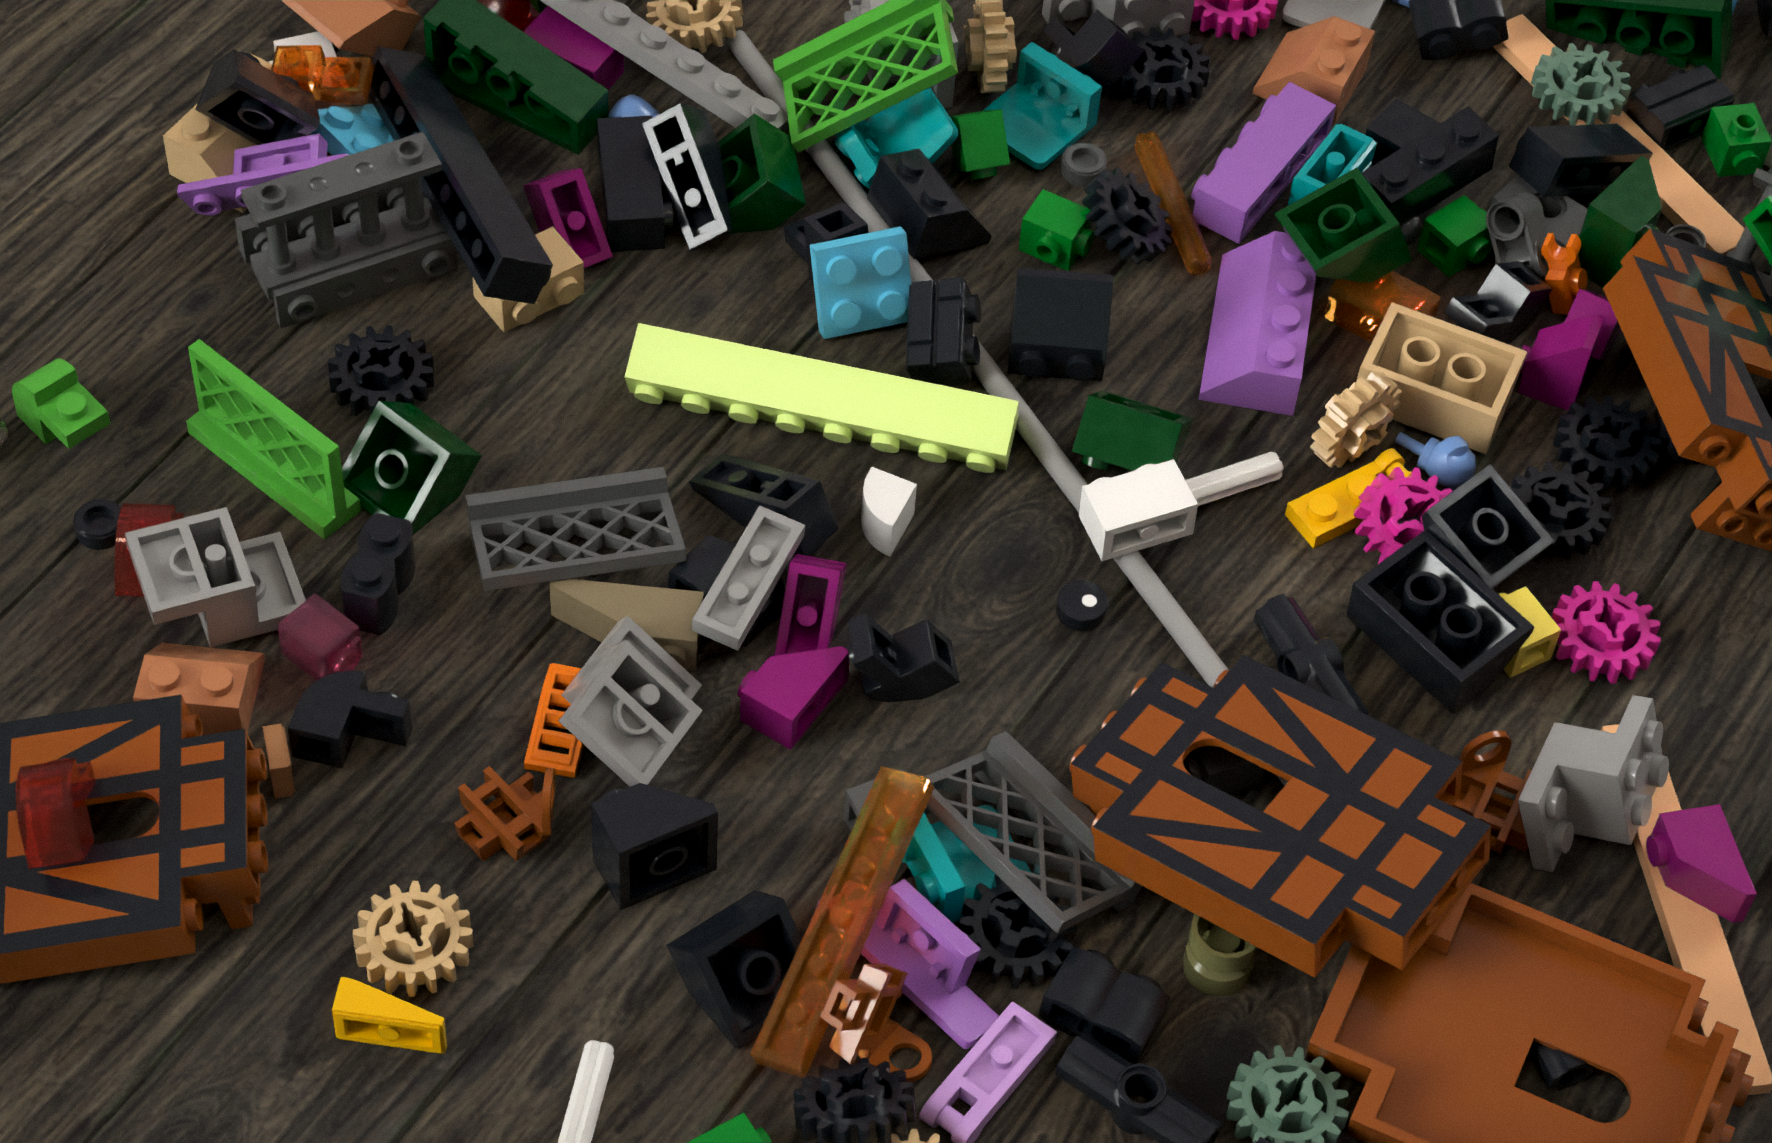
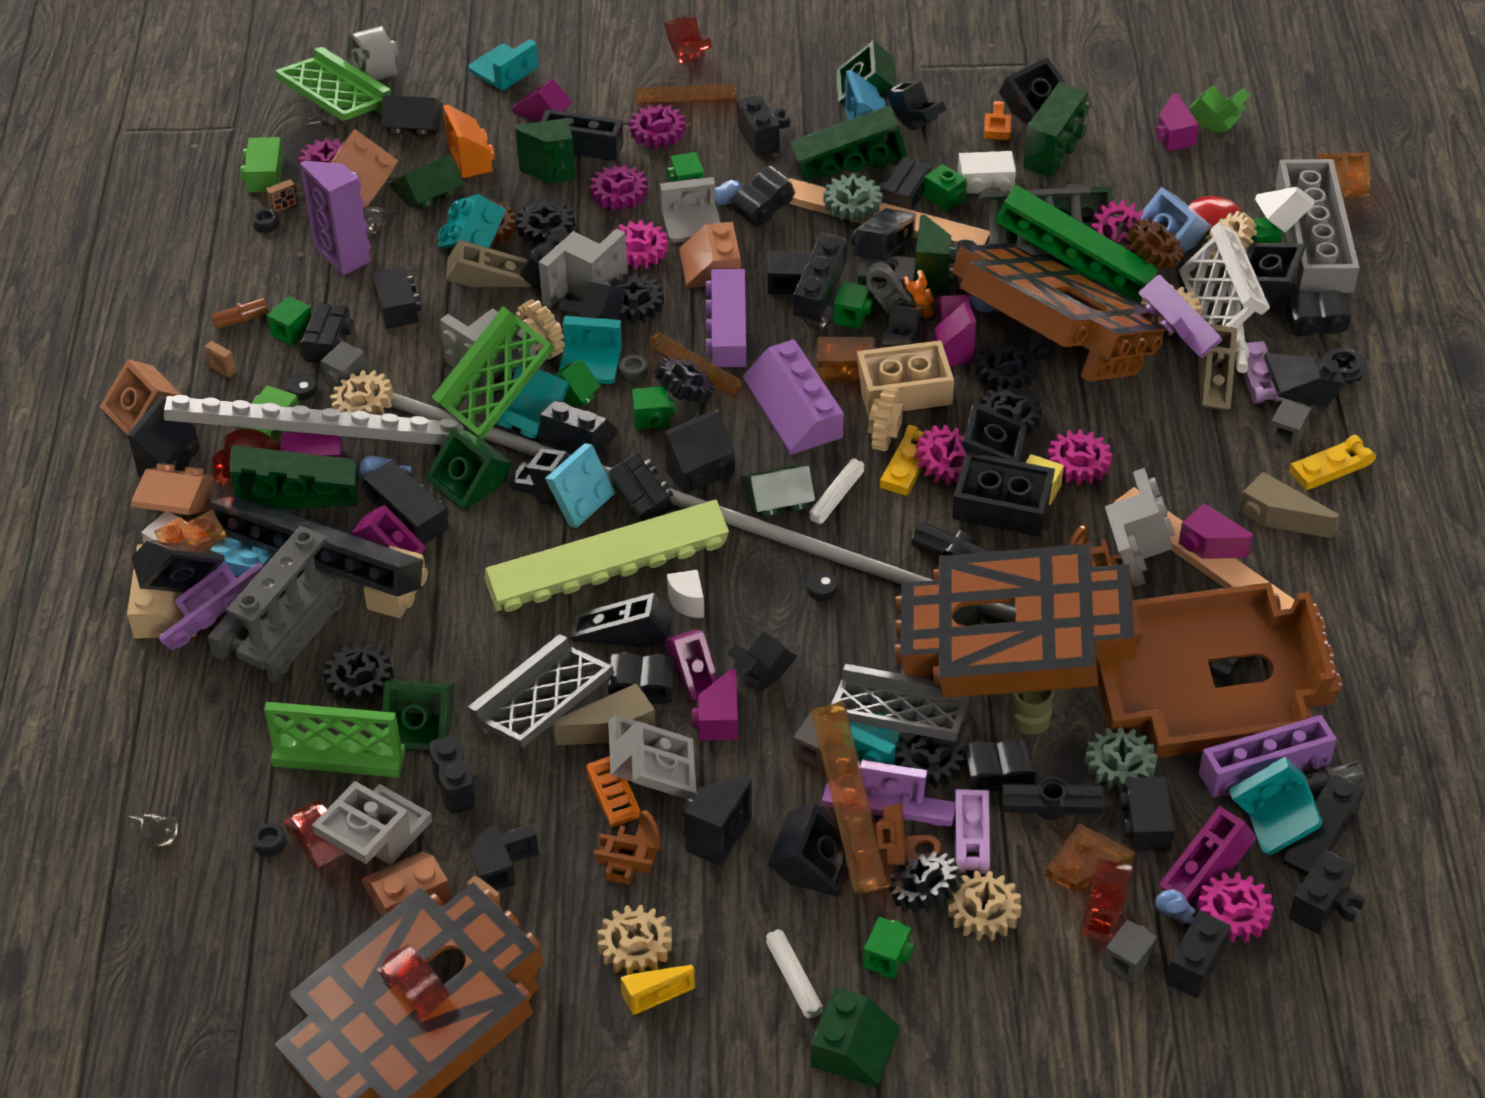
camera: 30 degrees left, 5 degrees down
bright green brick [12,358,110,449] -> none
clear pink brick [278,593,363,681] -> none
black slope [642,103,732,251] -> none
light grey plate [691,505,805,651] -> none
white brick [1079,459,1198,561] -> none
dark green slope [1274,167,1412,283] -> none
teal brick [1287,124,1377,206] -> none
medium blue piece [1395,432,1476,490] -> none

